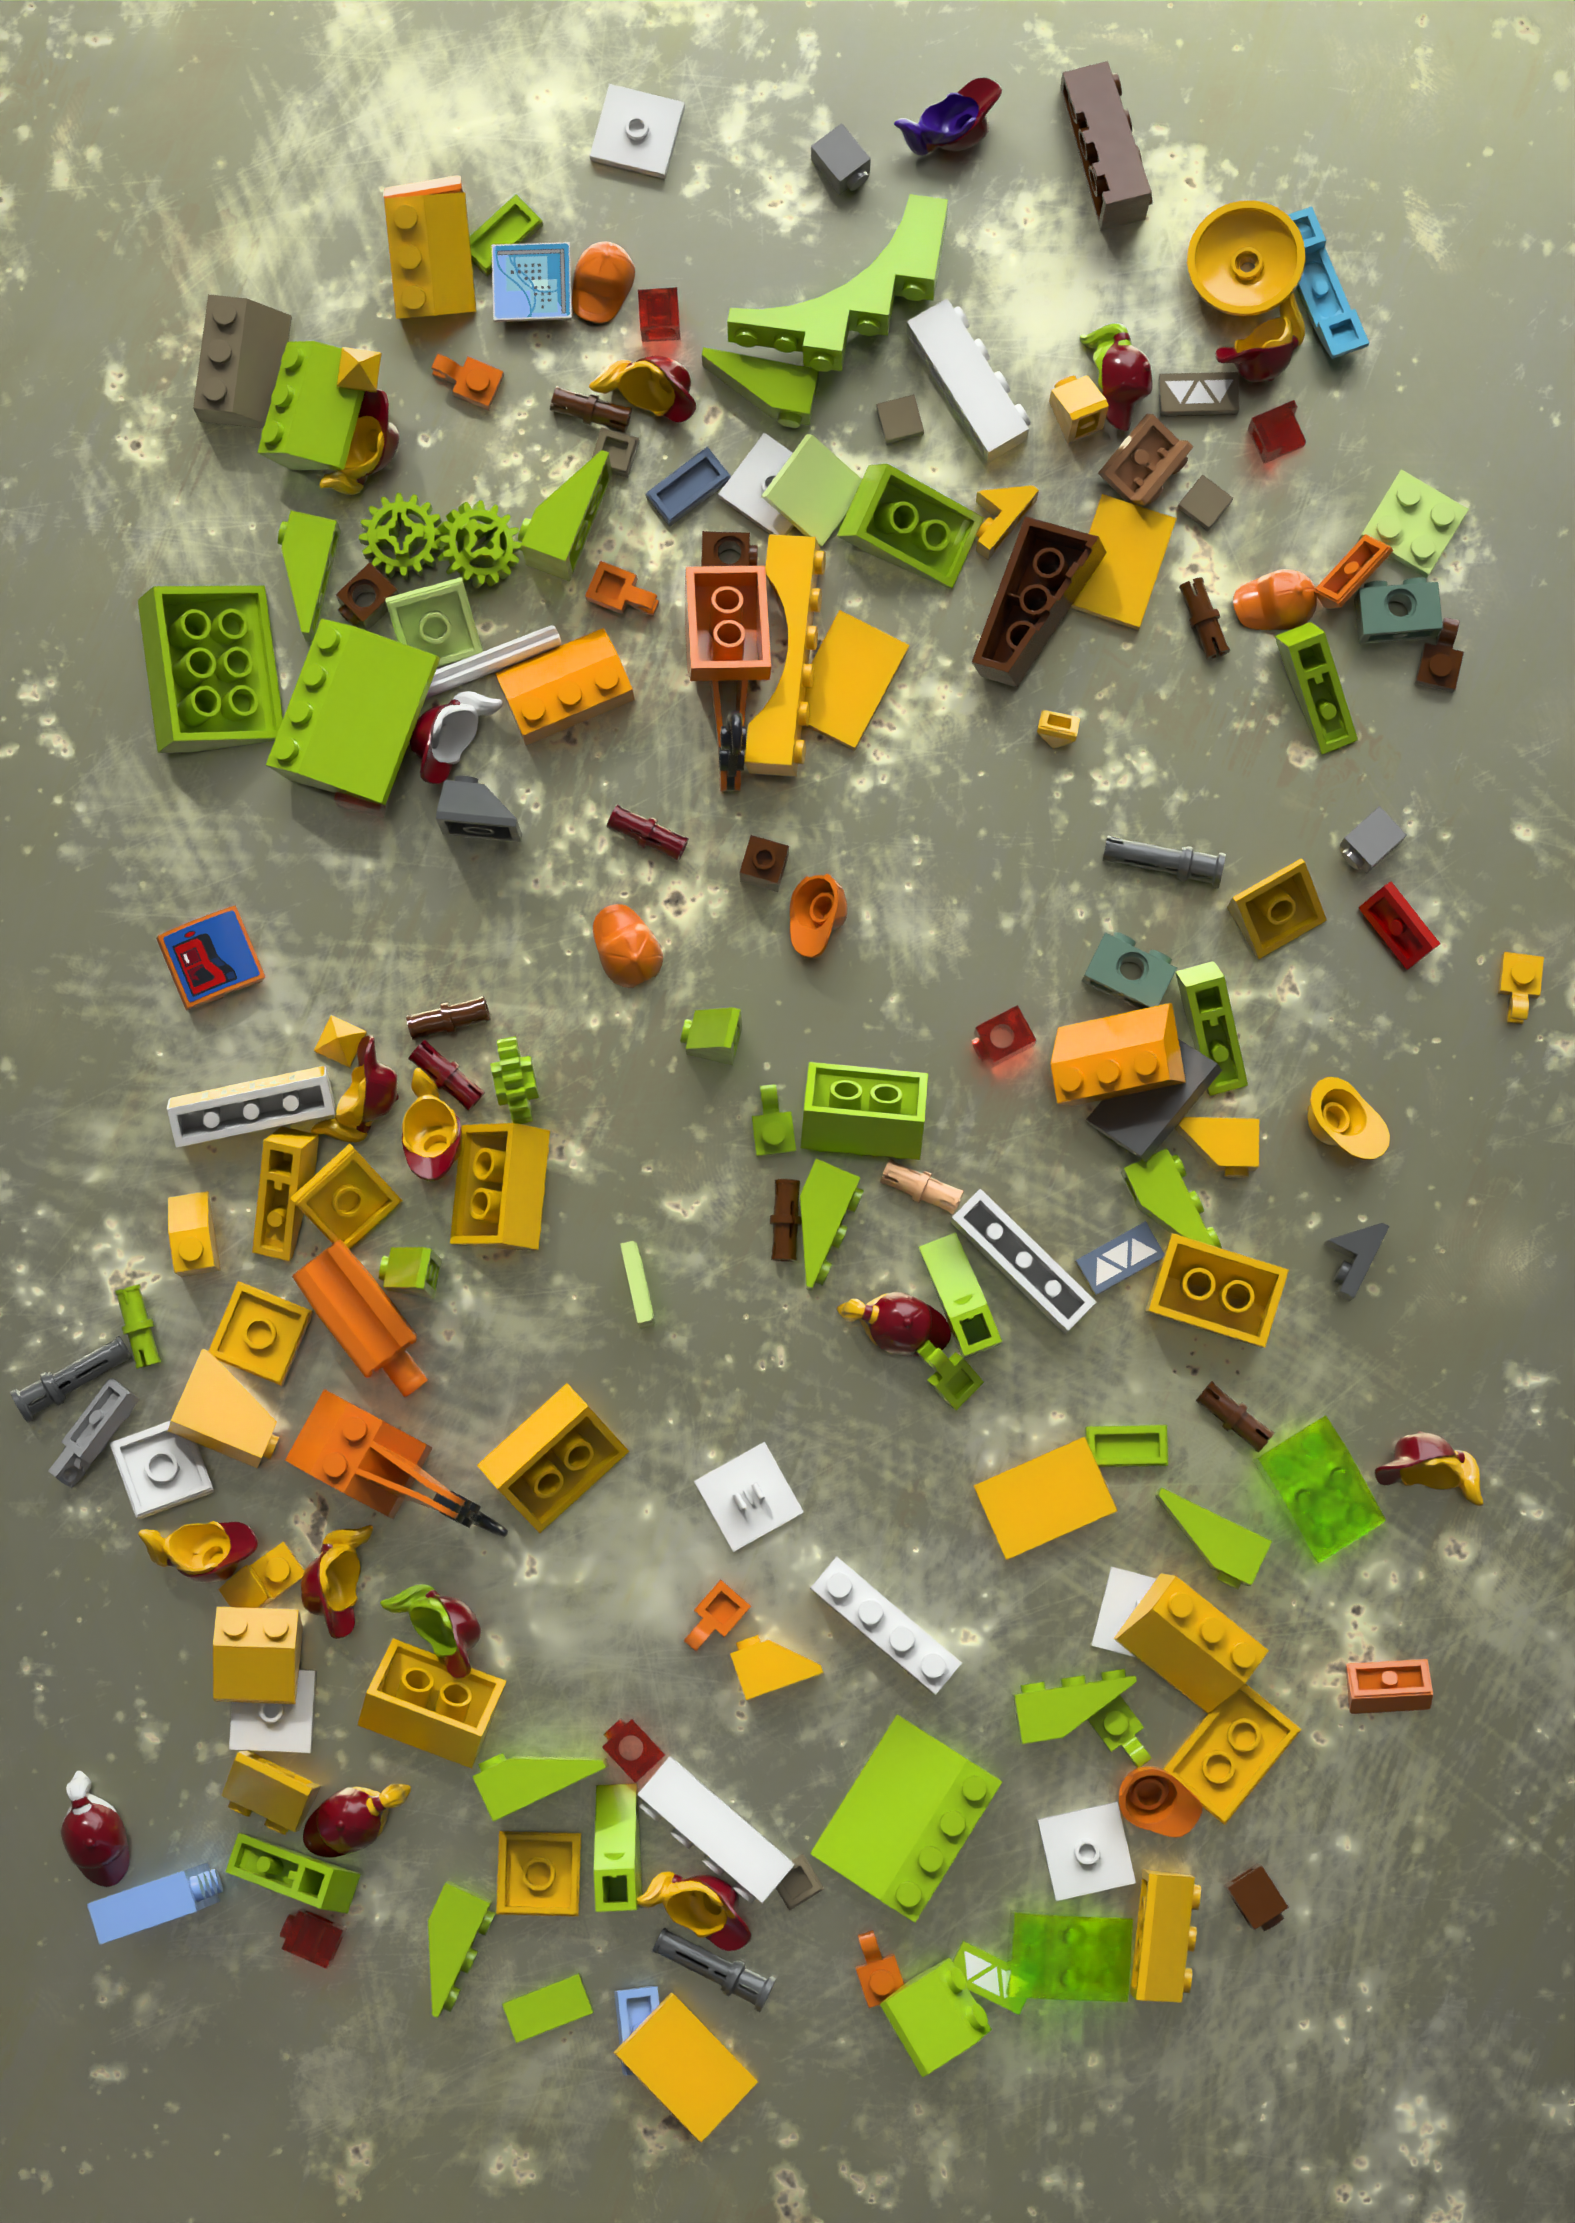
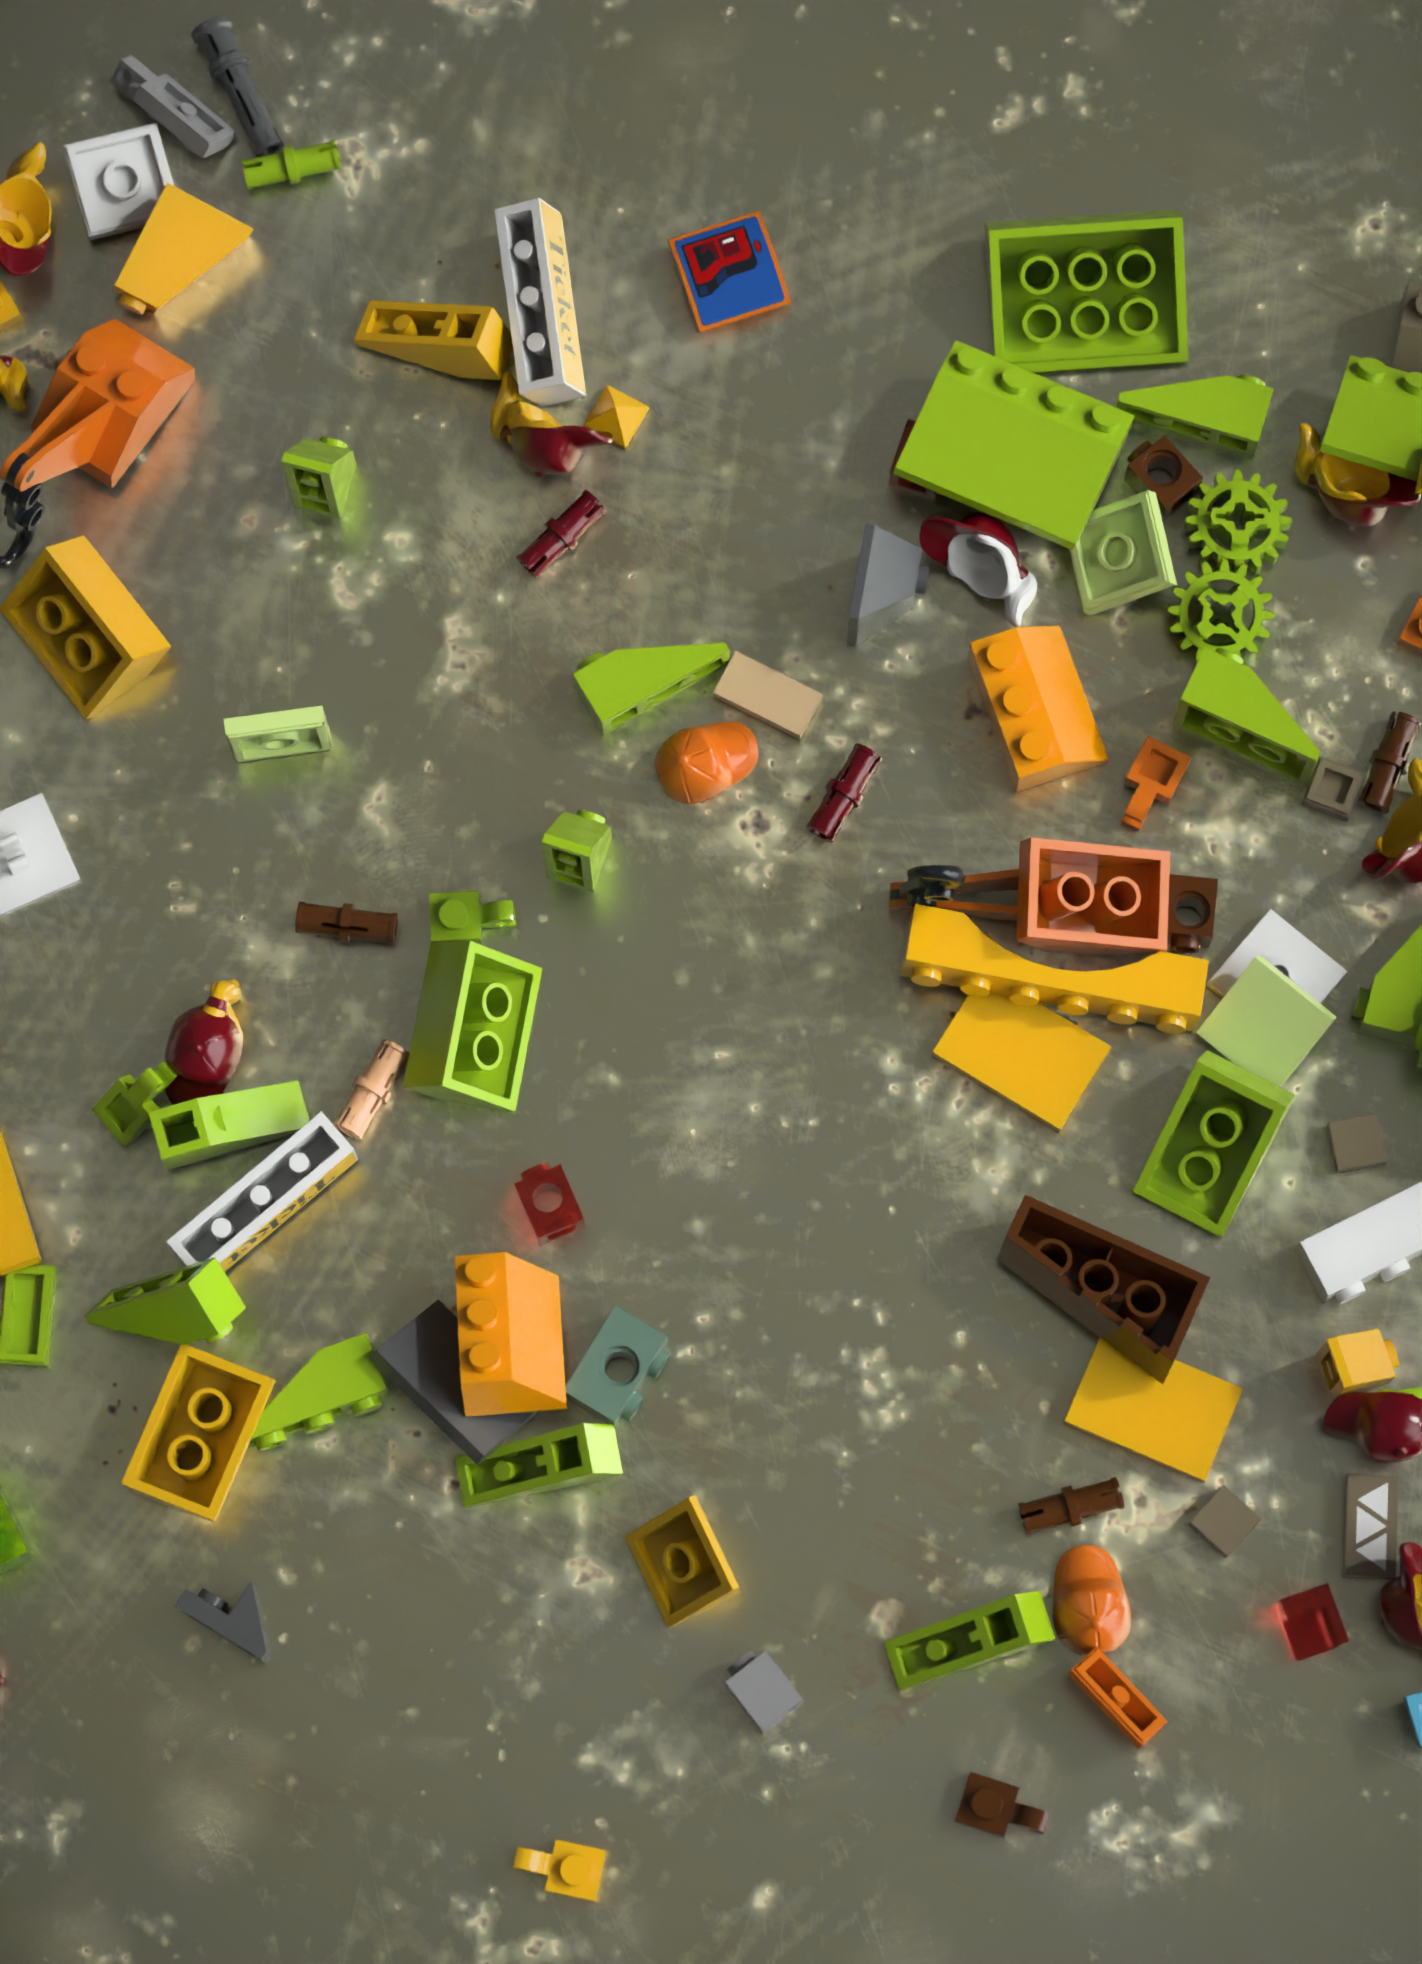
camera: 95 degrees right, 5 degrees down
yellow slope [168,1191,221,1277] -> none
yellow plate [209,1281,314,1386] -> none
yellow plate [290,1144,403,1250] -> none
orange piece [292,1239,428,1398] -> none
yellow hair [402,1068,462,1182] -> none
reddish brown pin [406,996,490,1040] -> none
white axle [426,625,561,699] -> none
yellow slope [450,1123,550,1250] -> none
lime gear [490,1036,539,1124] -> none
sand blue tile [645,447,731,527] -> none
reddish brown brick [739,835,789,892] -> none
orange piece [790,874,848,958] -> none
lime slope [800,1158,864,1291] -> none
yellow slope [975,485,1039,560] -> none
yellow slope [1037,710,1080,749] -> none
sand blue tile [1075,1221,1164,1296] -> none
medium nougat bracket [1098,414,1193,505] -> none
dark grey pin [1103,836,1226,889] -> none
yellow slope [1175,1117,1259,1178] -> none
reddish brown pin [1196,1381,1275,1453] -> none
yellow piece [1307,1077,1390,1160] -> none
sand green brick [1354,577,1443,644] -> none
red plate [1358,881,1440,970] -> none
yellowish green plate [1359,469,1469,578] -> none
none -> lime slope [84,1257,246,1345]
none -> lime slope [573,642,730,736]
none -> tan tile [713,650,823,740]

